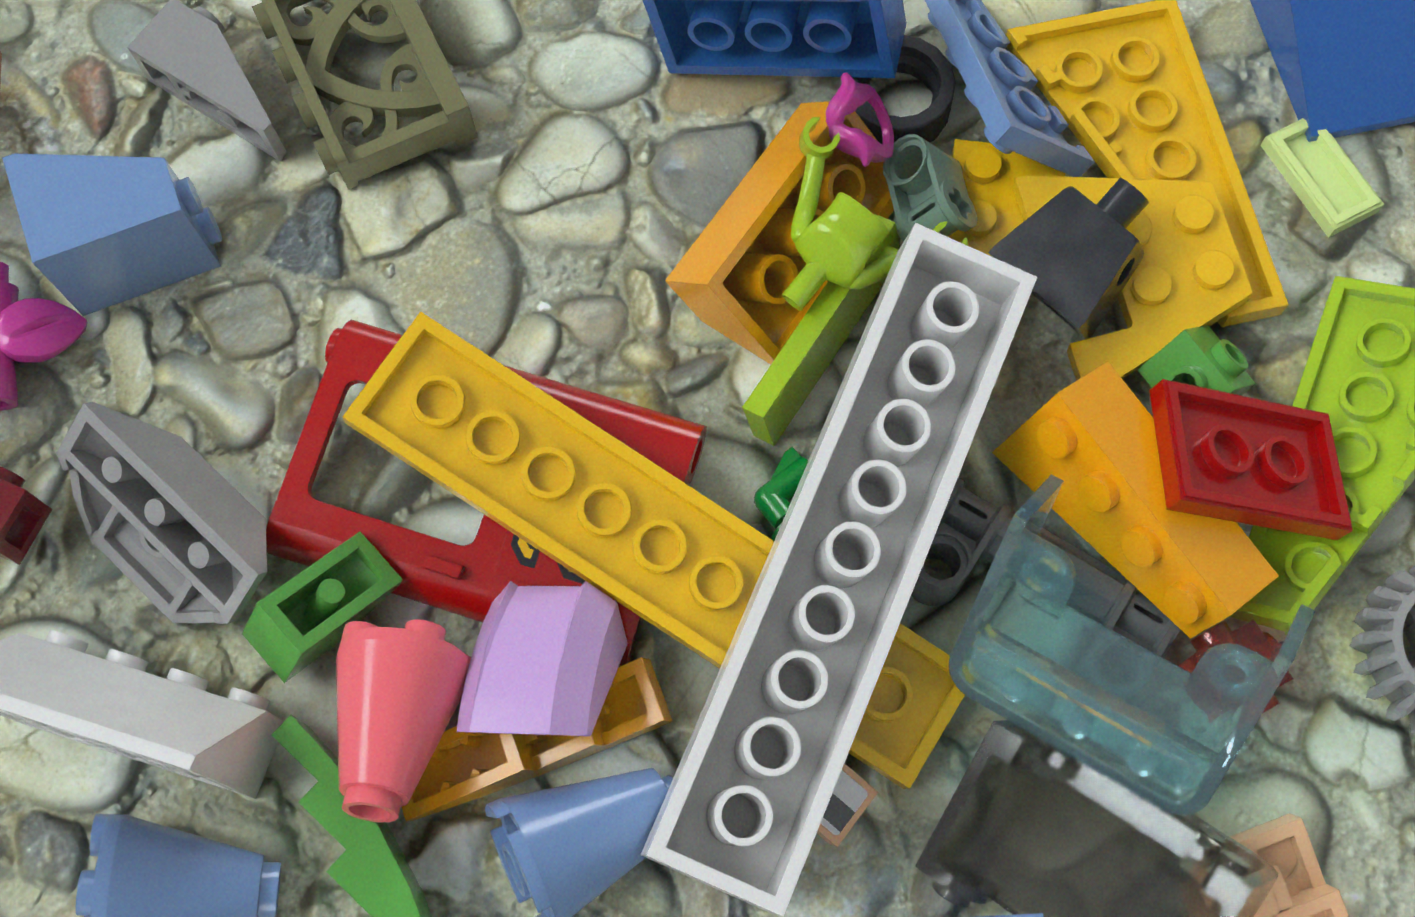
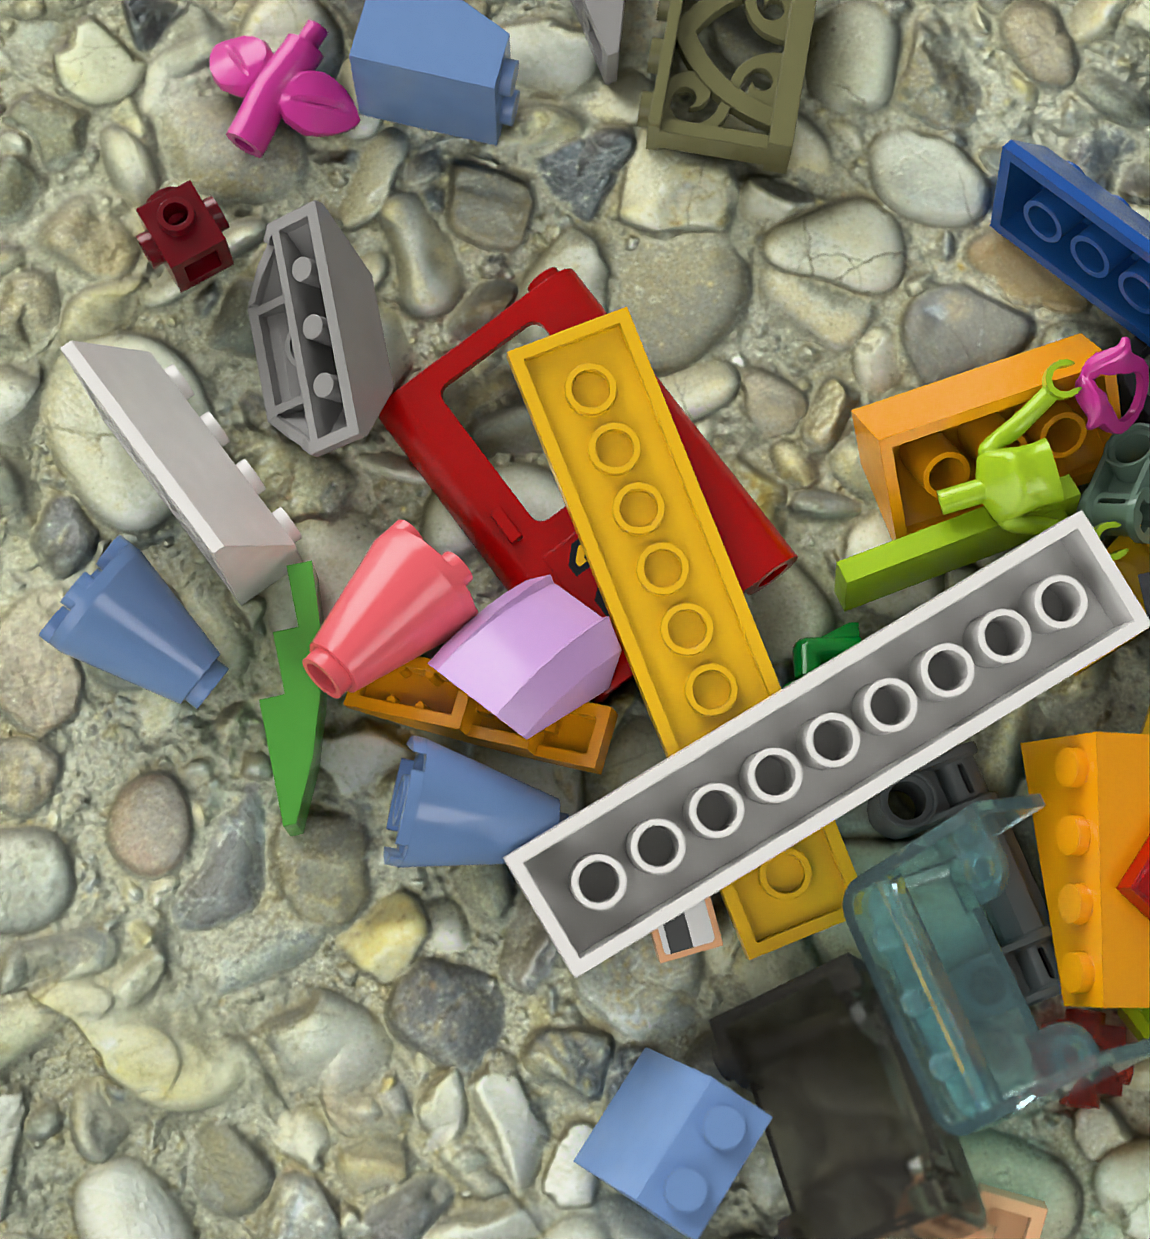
camera: 30 degrees right, 5 degrees up
bright green slope [242,532,403,683] -> none

